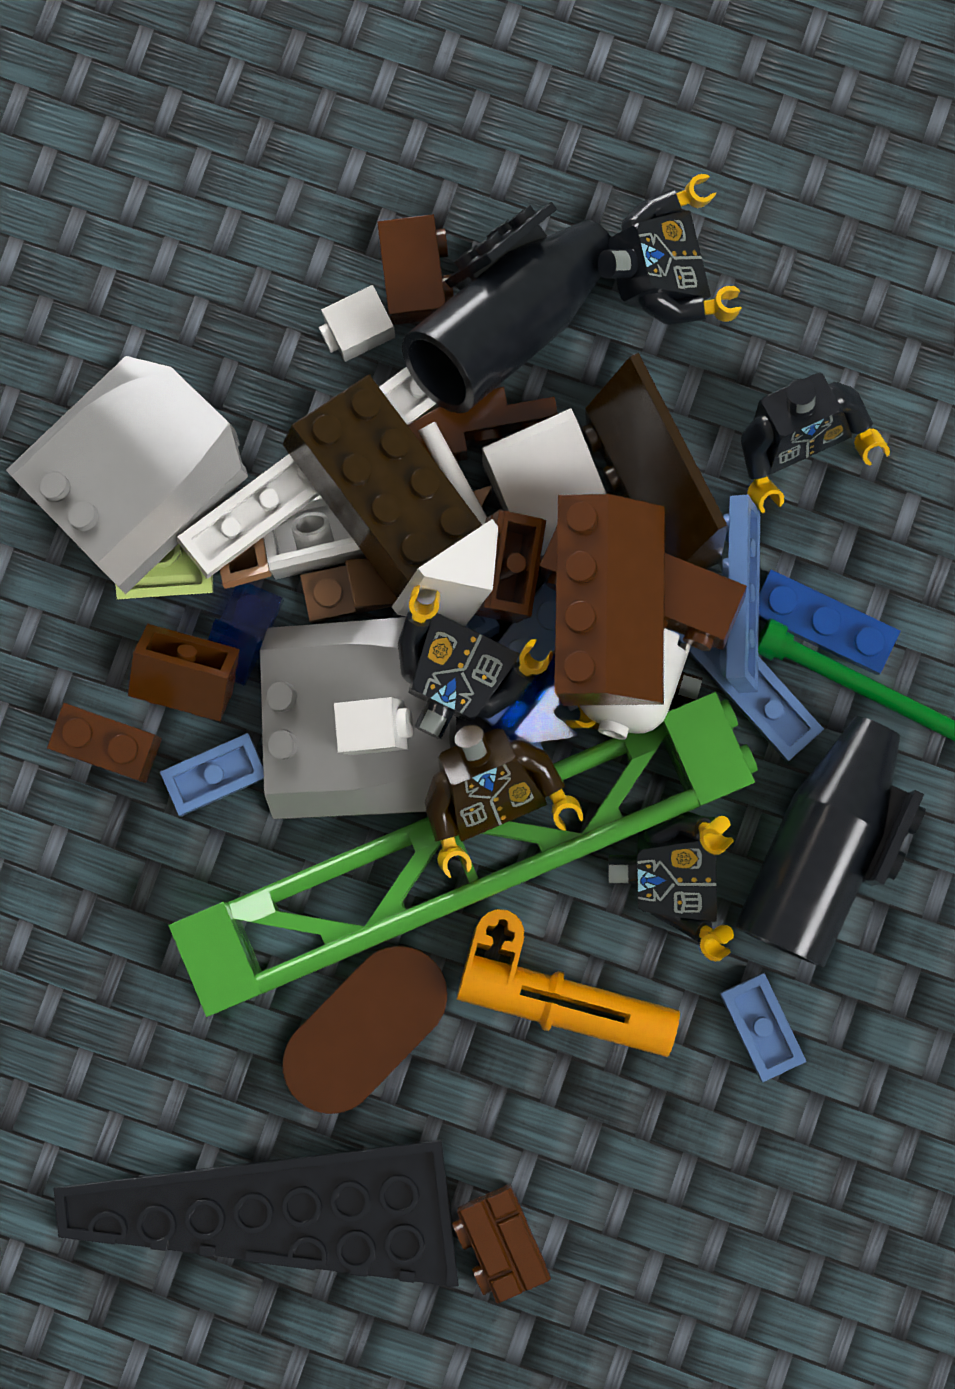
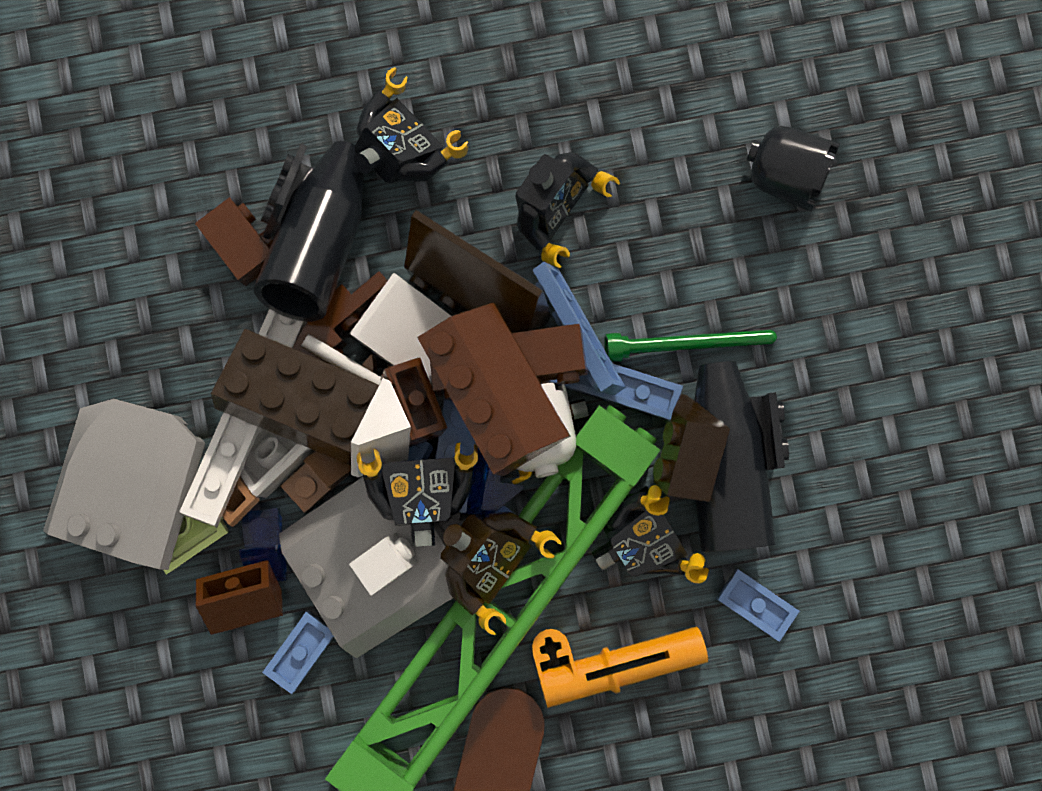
camera: 30 degrees left, 0 degrees up
reddish brown brick [47,703,162,783] -> none
white brick [318,285,395,362] -> none
blue plate [759,570,901,676] -> none
none -> dark brown slope [653,394,730,502]

